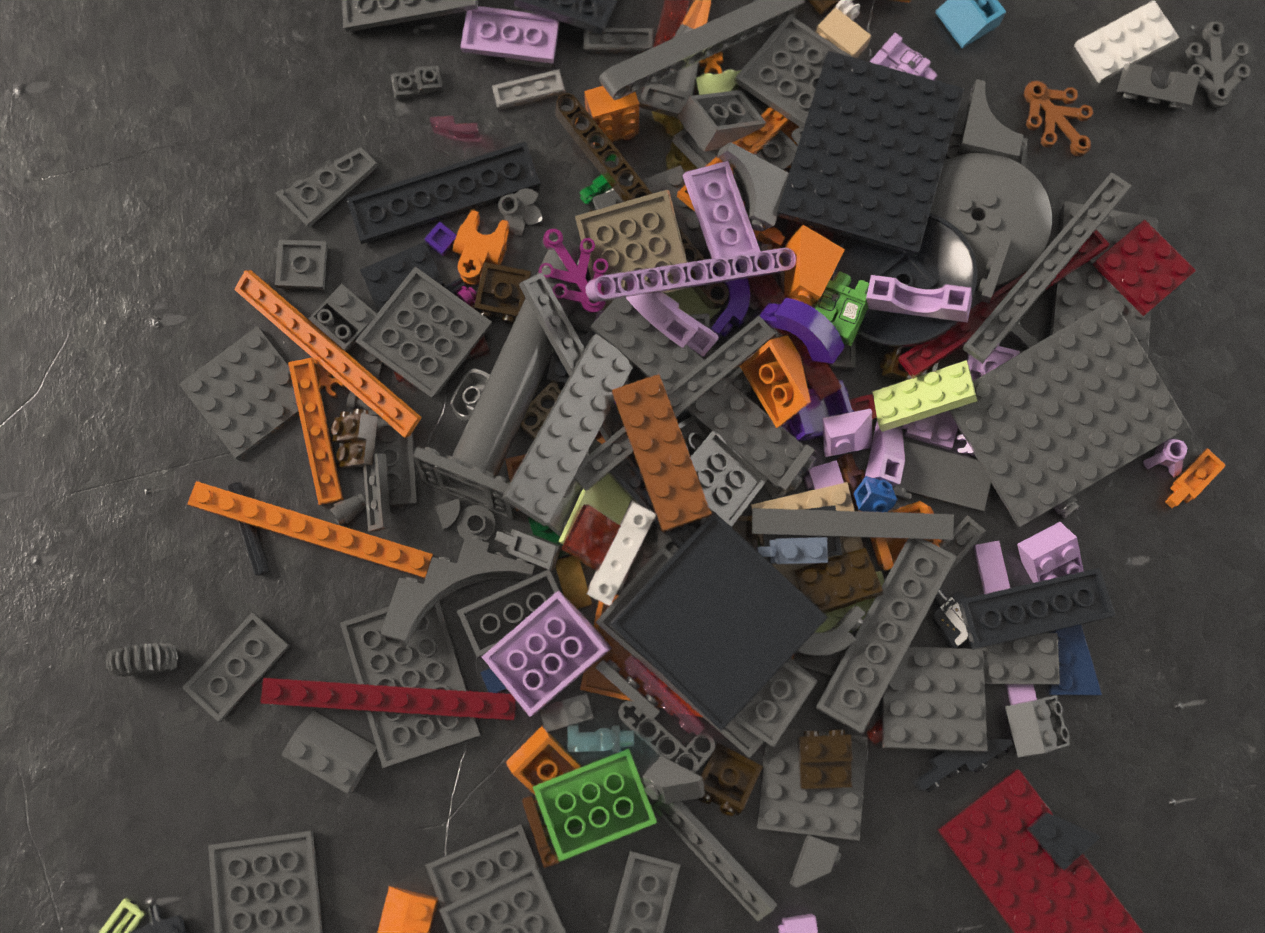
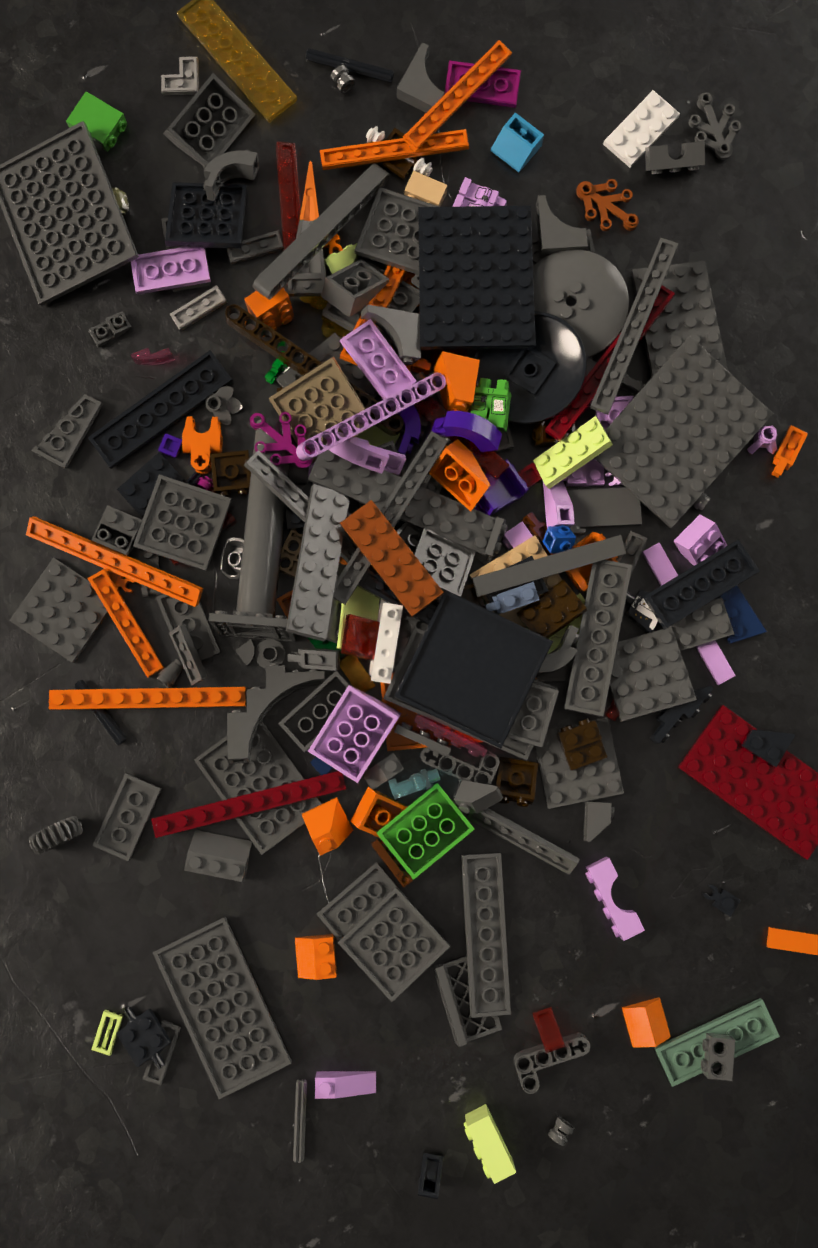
camera: 20 degrees left, 5 degrees up
dark grey plate [275,240,328,290] -> none
dark brown plate [331,409,378,469] -> none
lavender slope [823,409,872,457] -> none
lavender arch [866,275,972,322] -> none
dark grey plate [978,231,1012,303] -> none
slope [1005,695,1070,757] -> none
dark red plate [1092,220,1196,316] -> none
none -> orange slope [302,797,353,856]

